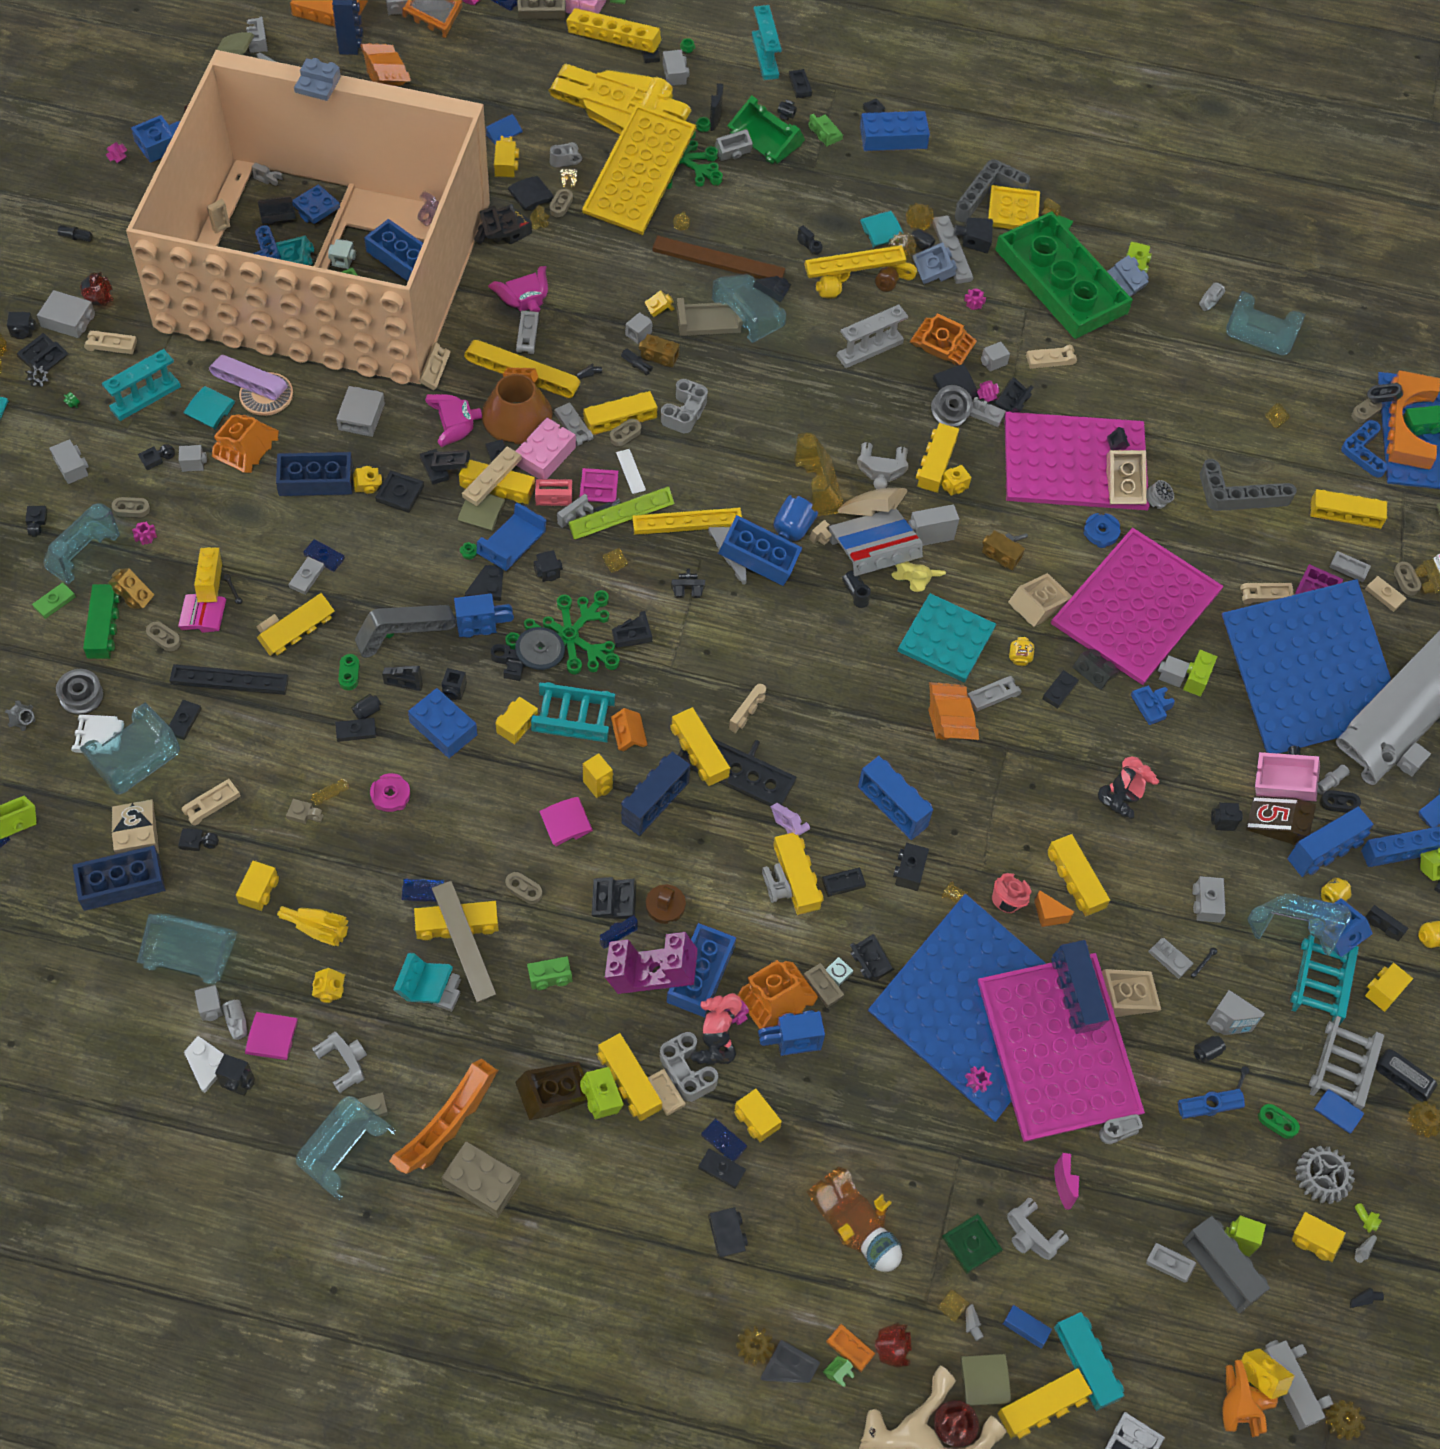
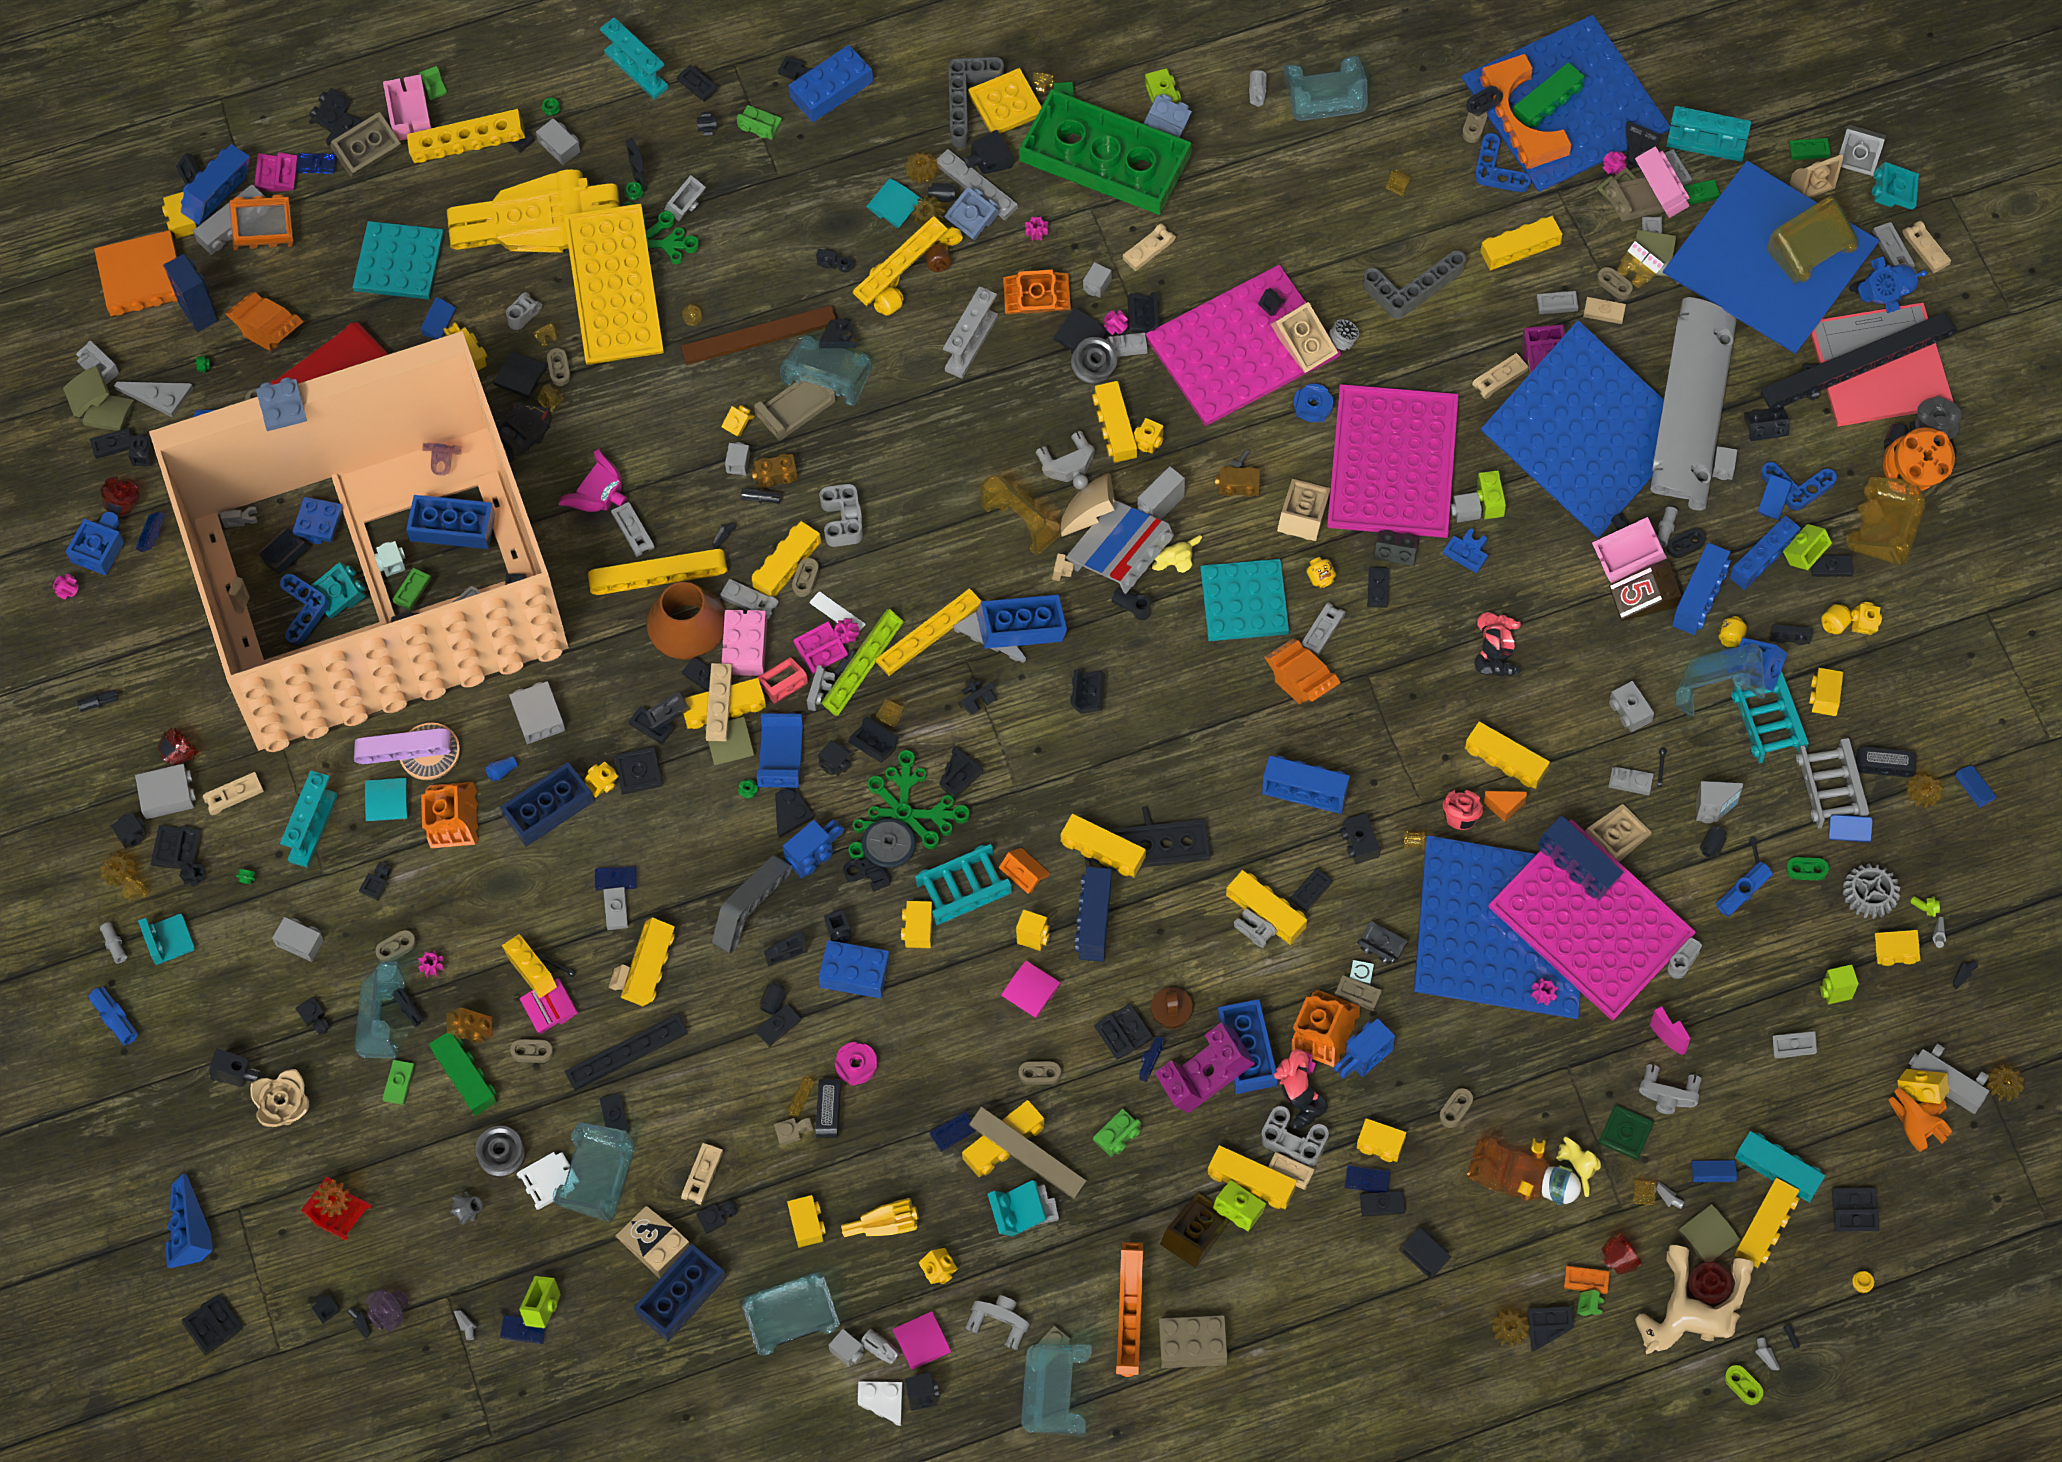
camera: 25 degrees left, 5 degrees up
light grey brick [179,445,207,472] -> none
green plate [338,654,360,690] -> none
tan plate [419,342,450,390] -> none
dark pink torso [425,394,482,448] -> none
orange piece [503,368,538,383] -> none
green windscreen [728,95,805,165] -> none
tan plate [729,684,766,733] -> none
lavender plate [771,803,810,835] -> none
blue cylinder [774,495,818,541] -> none
dark grey piece [1182,1216,1270,1314] -> none
black brick [1211,802,1243,831] -> none
none -> teal plate [352,221,444,300]
none -> black axle [393,988,425,1027]
none -> blue cone [485,756,517,781]
none -> black beam [816,1079,841,1138]
none -> dark pink gear [834,618,859,643]
none -> black bracket [848,716,899,763]
none -> black bracket [1070,669,1105,714]
none -> dark tan plate [1439,1088,1473,1128]
none -> light yellow animal [1556,1136,1601,1197]

